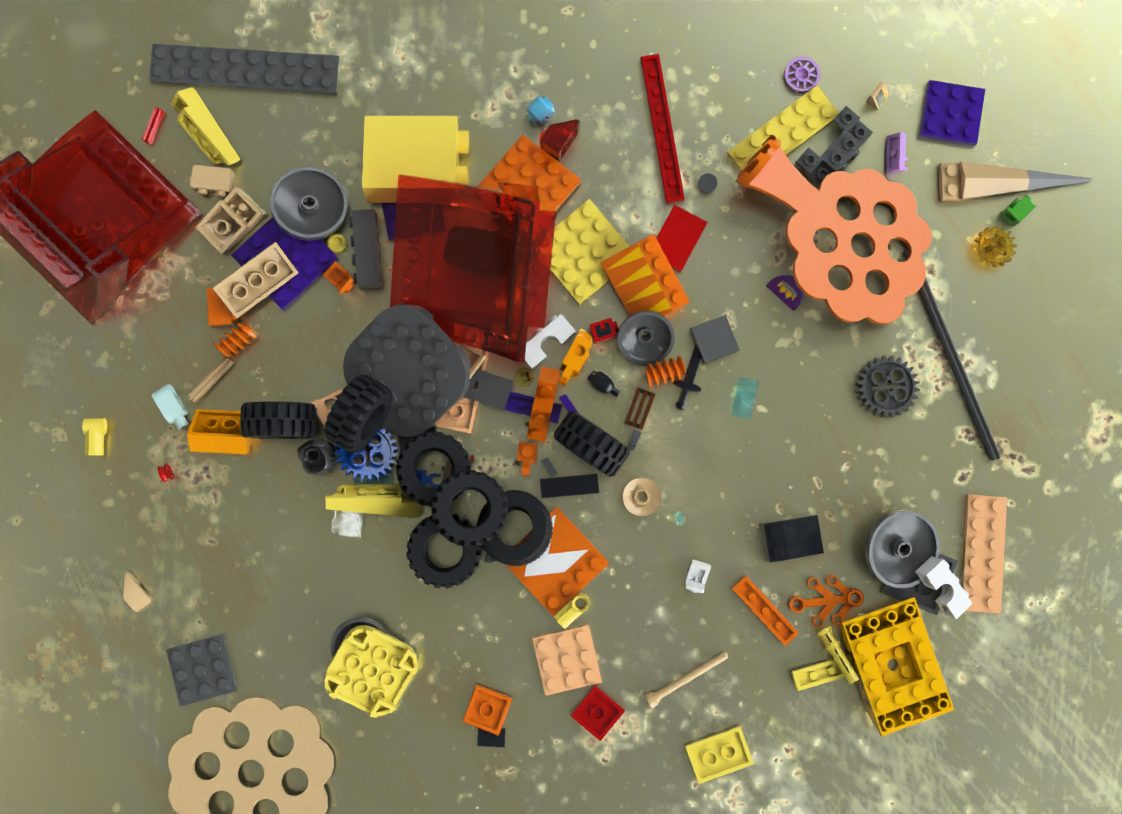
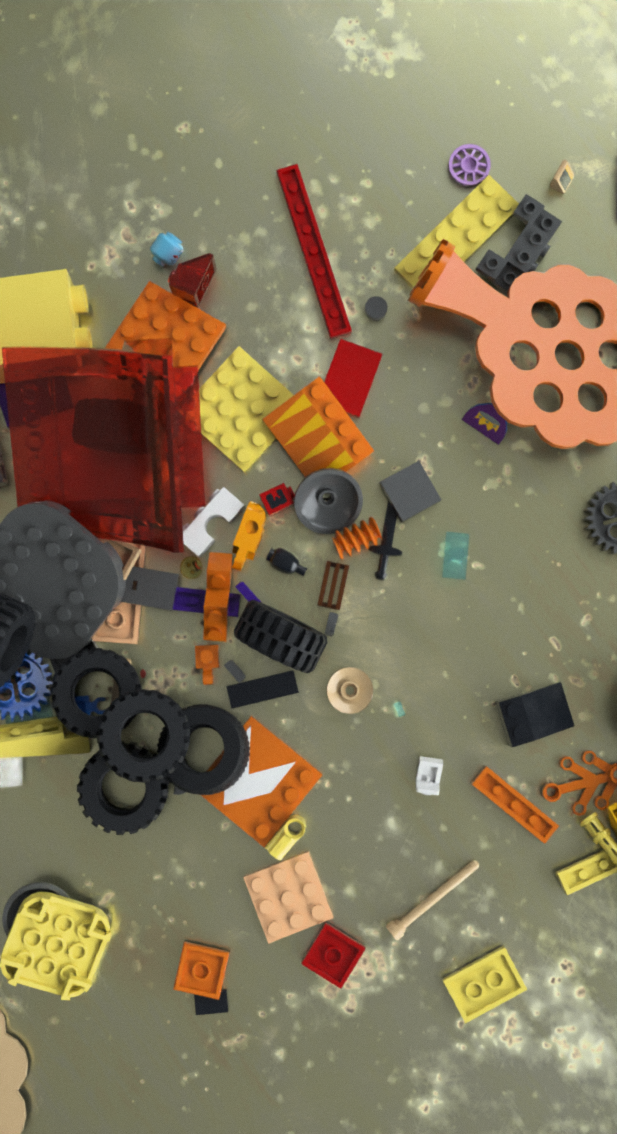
camera: 10 degrees left, 0 degrees up
lavender plate [886,132,908,174] -> none

